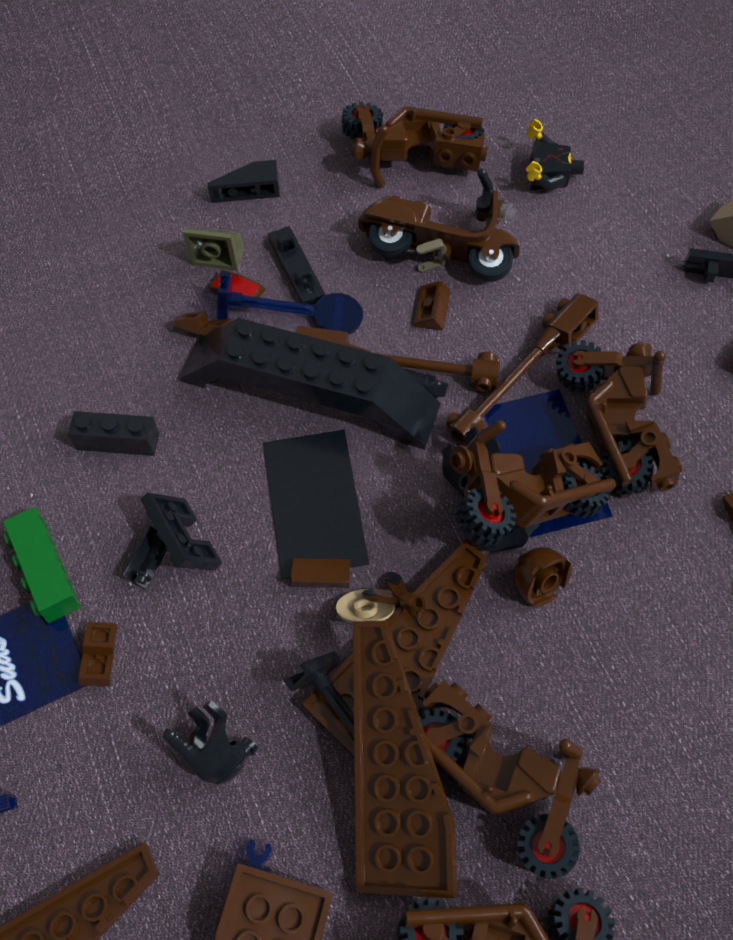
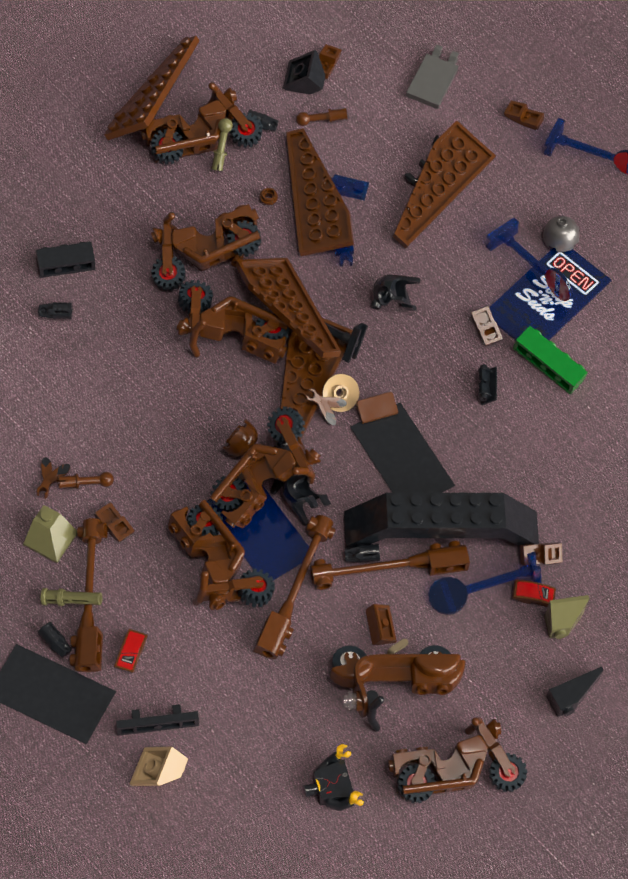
camera: 150 degrees right, 0 degrees up
black brick [68,411,160,456] -> none
black plate [140,492,222,570] -> none
black hinge [268,226,326,308] -> none

